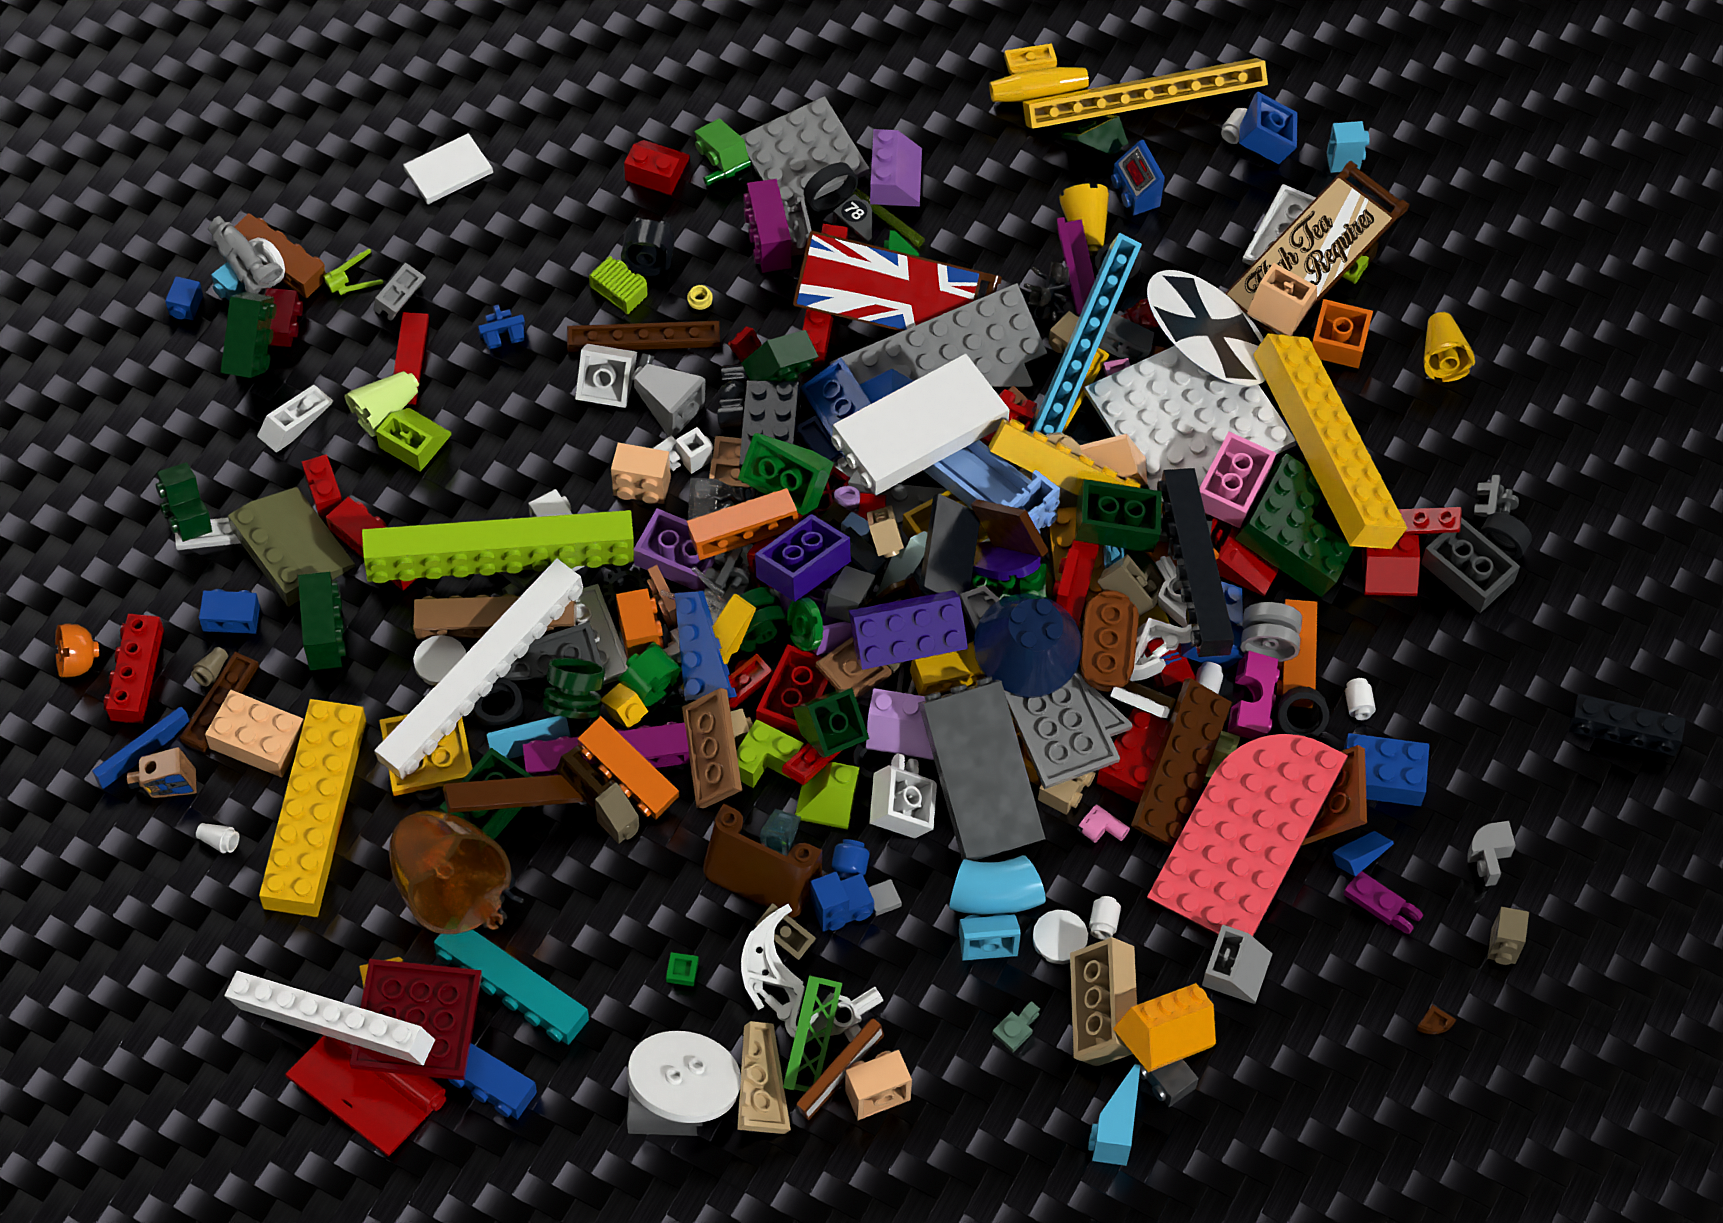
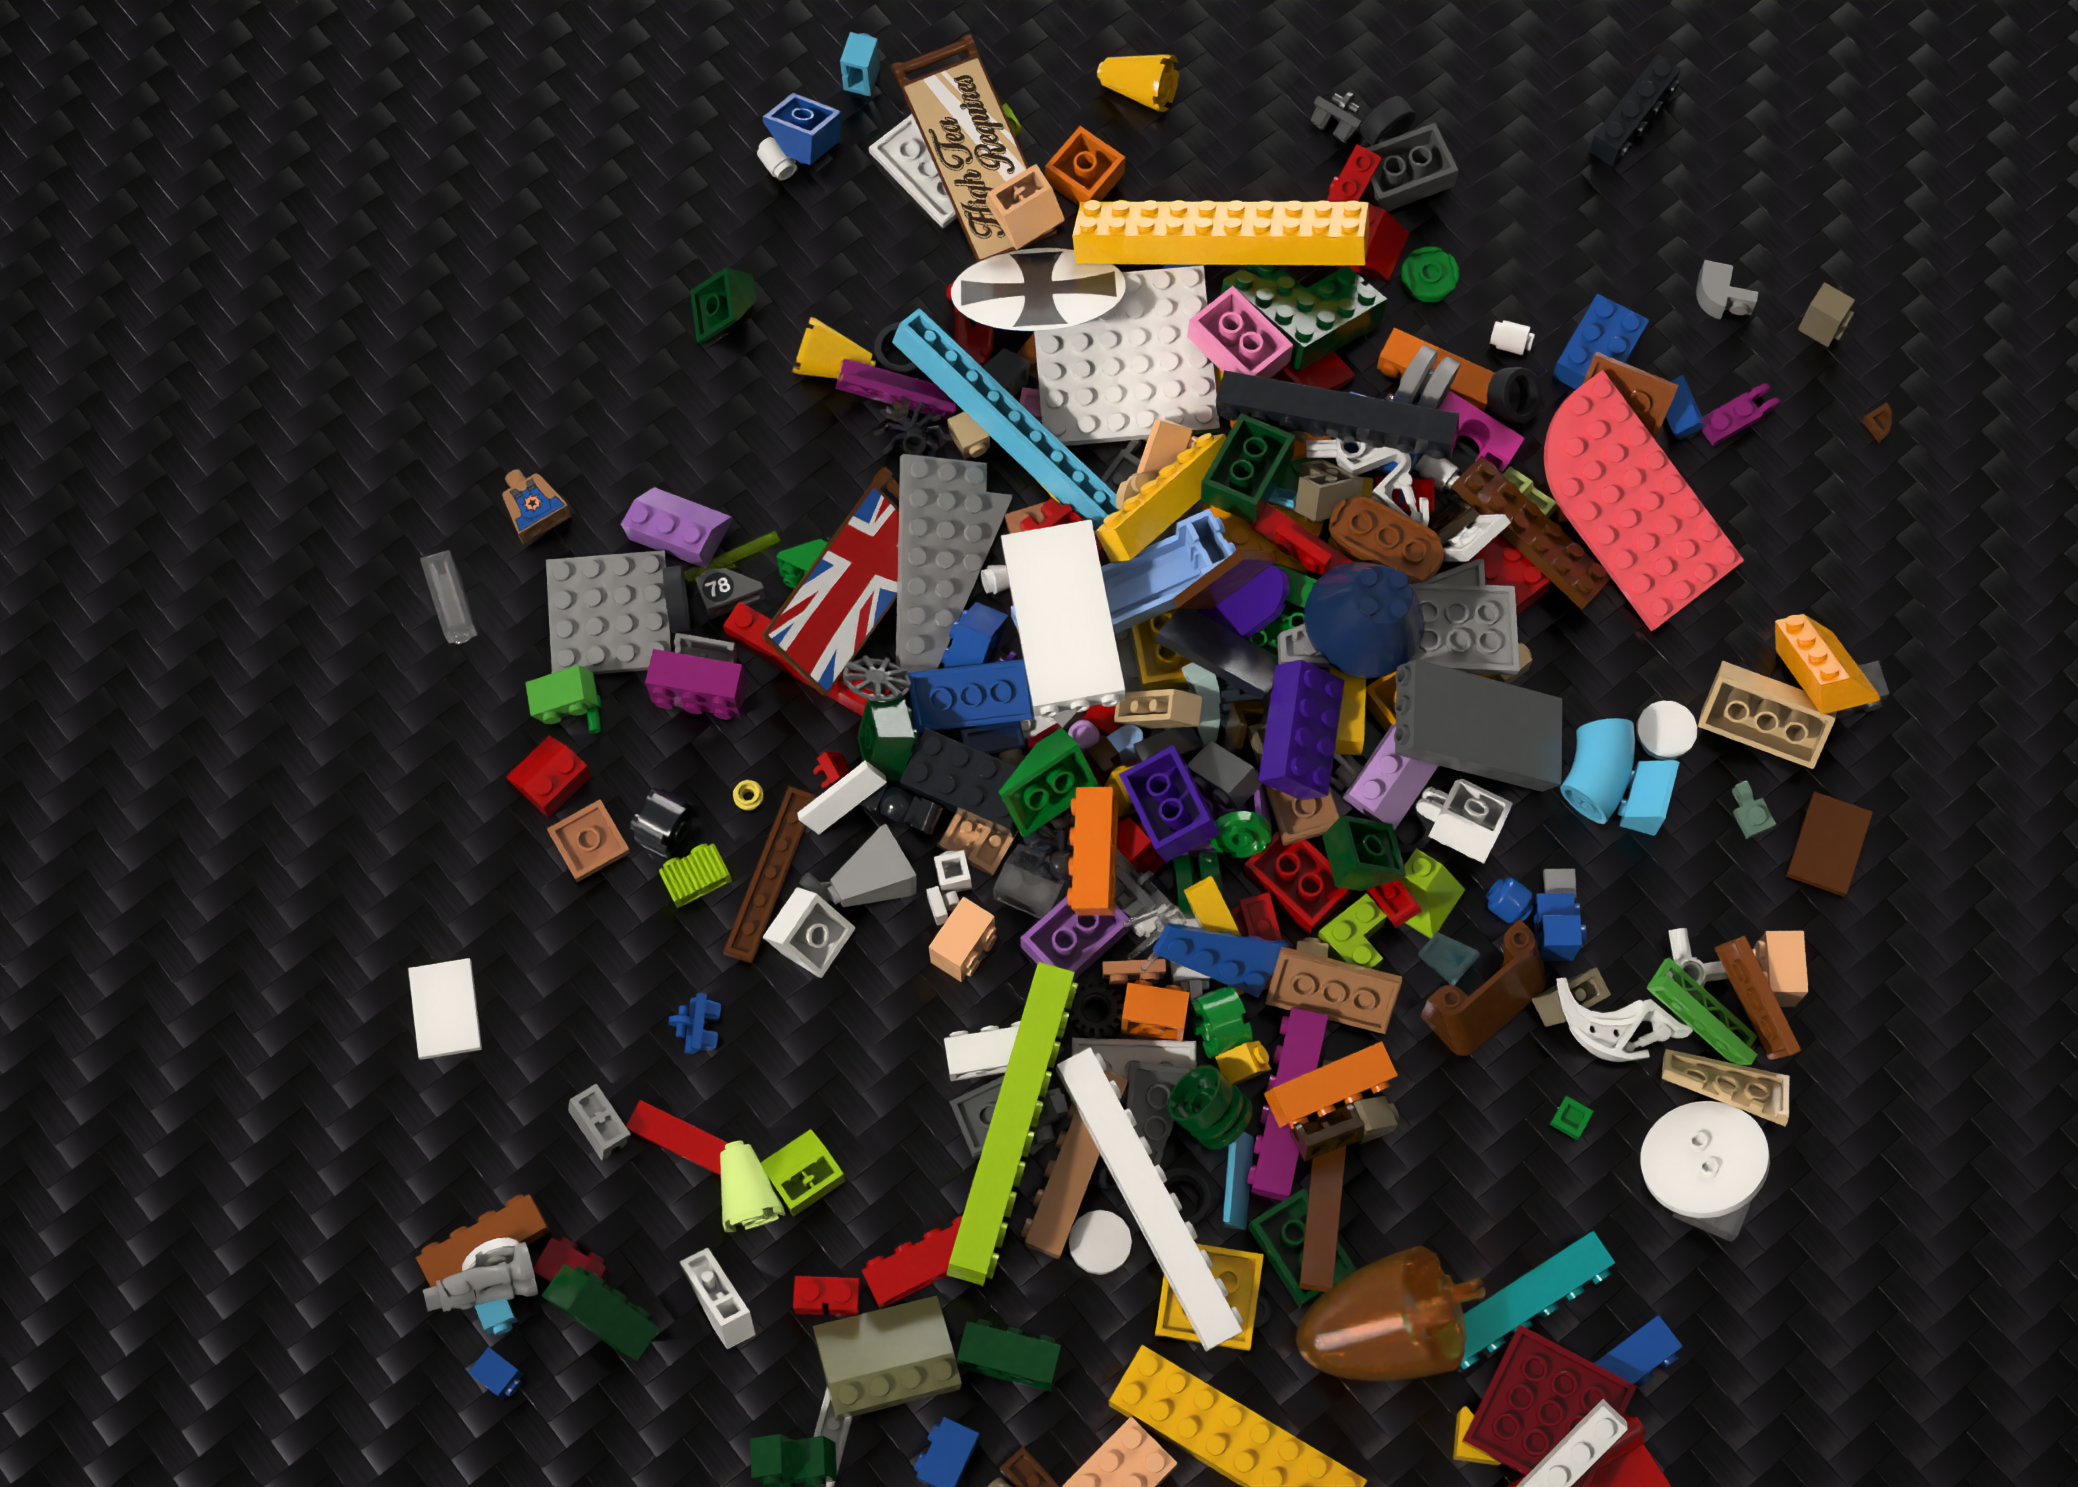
camera: 65 degrees left, 10 degrees up
lime plant [323,249,383,295] -> none
yellow plate [989,43,1089,102] -> none
yellow brick [1022,58,1268,129] -> none
bright pink piece [1076,805,1130,843] -> none
medium azure slope [1088,1064,1140,1166] -> none
white brick [1089,896,1121,940] -> none
blue slope [1111,140,1165,216] -> none
light grey slope [1202,924,1272,1004] -> none
none -> clear slope [420,550,477,644]
none -> torso [502,469,572,545]
none -> nougat plate [547,799,631,882]
none -> white tile [797,760,887,834]
none -> dark grey wheel [843,655,911,701]
none -> green tile [1401,246,1459,302]
none -> reddish brown tile [1786,791,1873,897]

